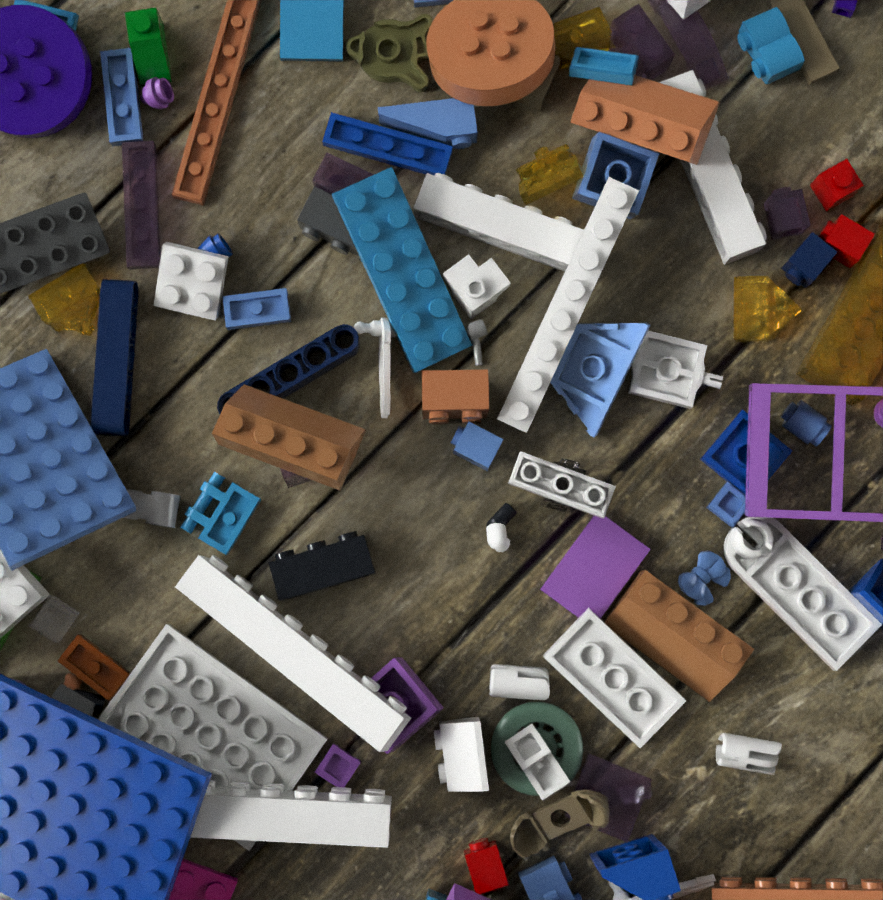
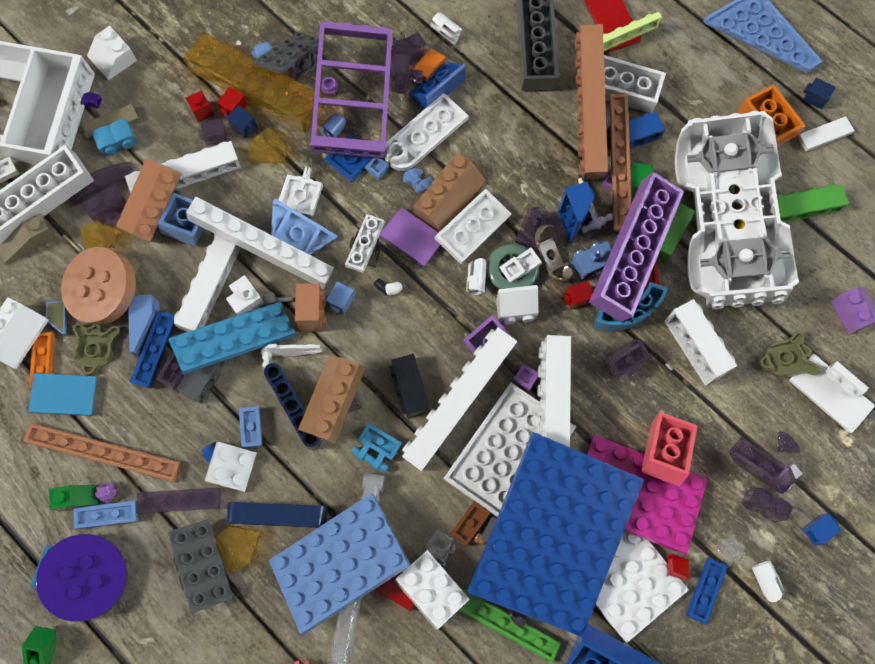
camera: 90 degrees left, 10 degrees down
clear yellow slope [516,144,584,205] -> none
dark azure tile [569,47,639,85] -> none
white arm [716,733,782,775] -> none

